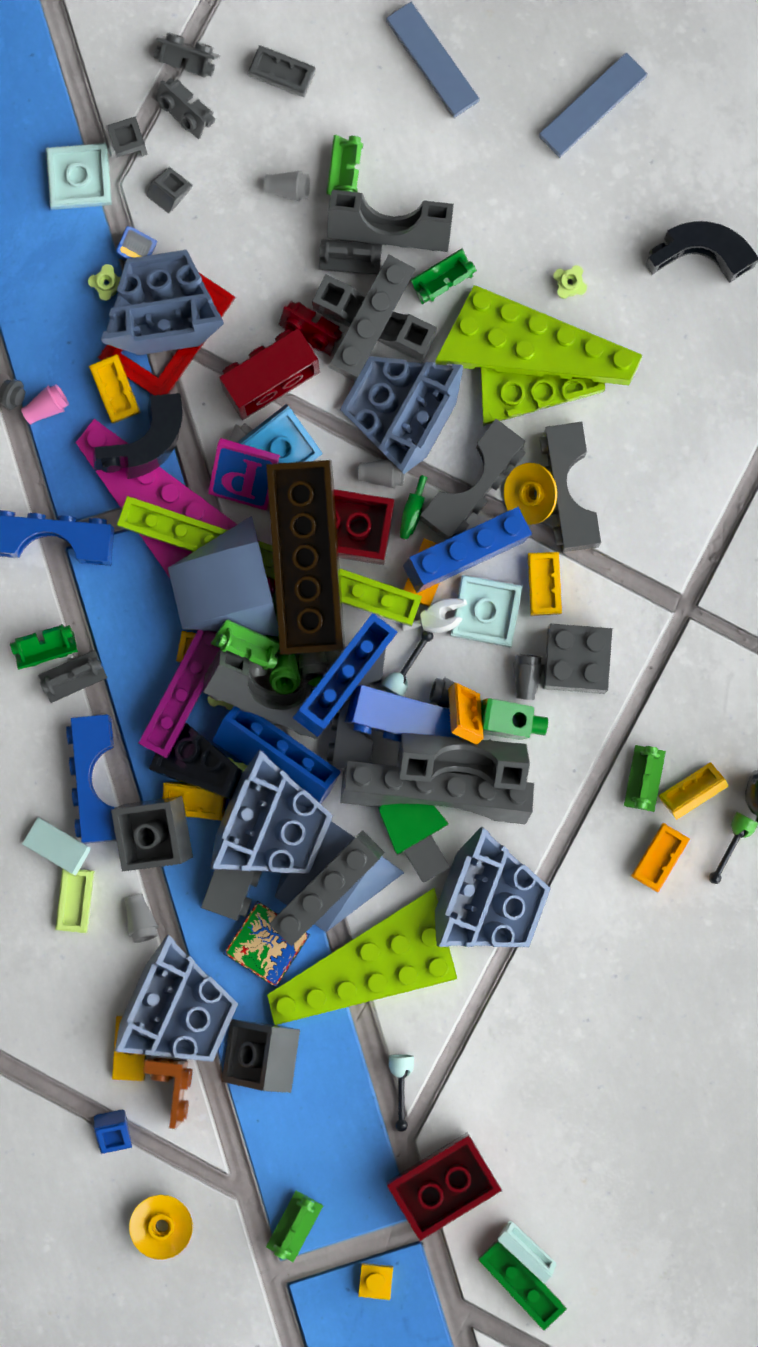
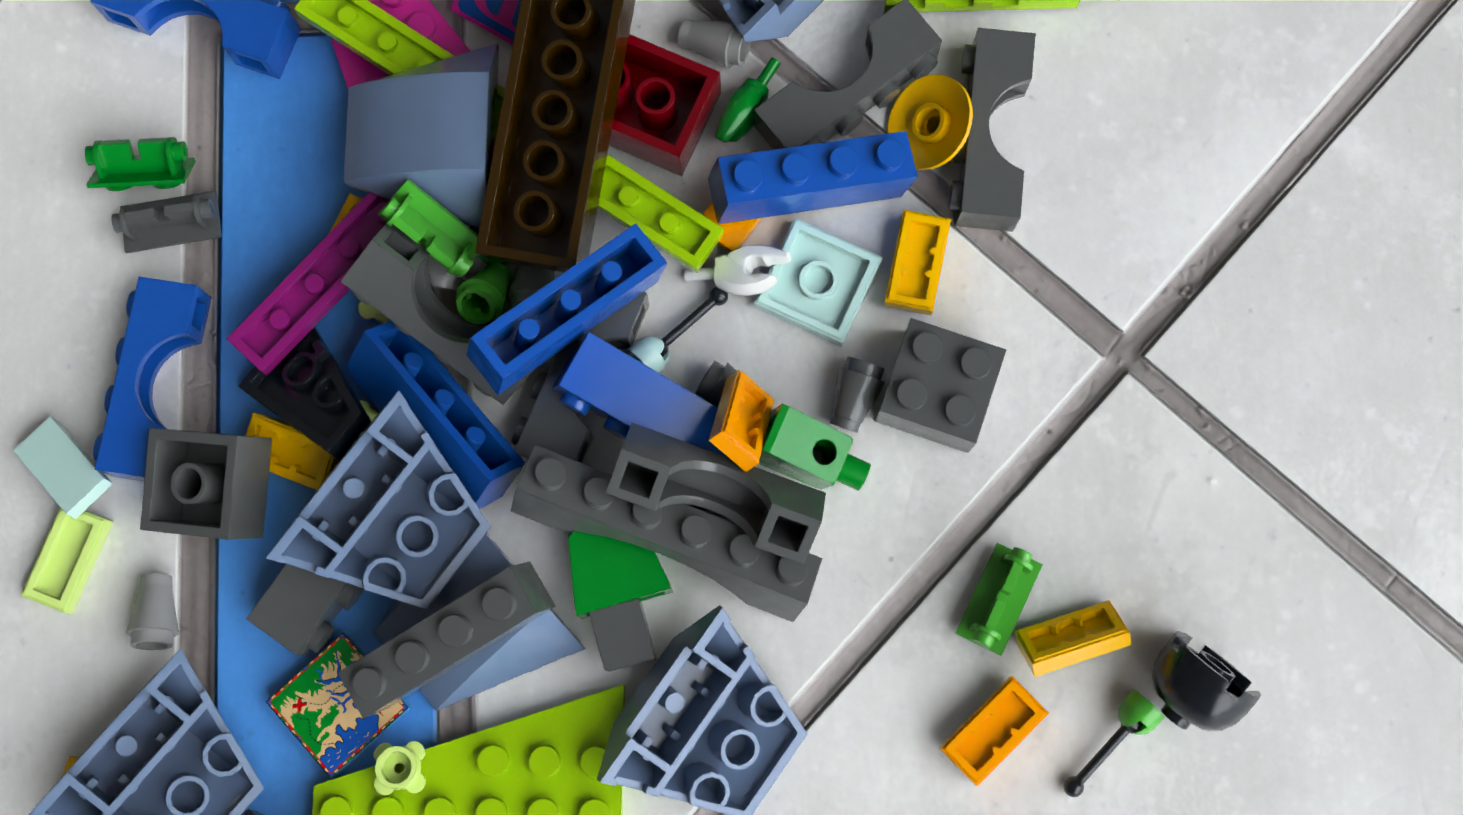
camera: 15 degrees right, 5 degrees down
none -> yellowish green plate [374,741,426,795]

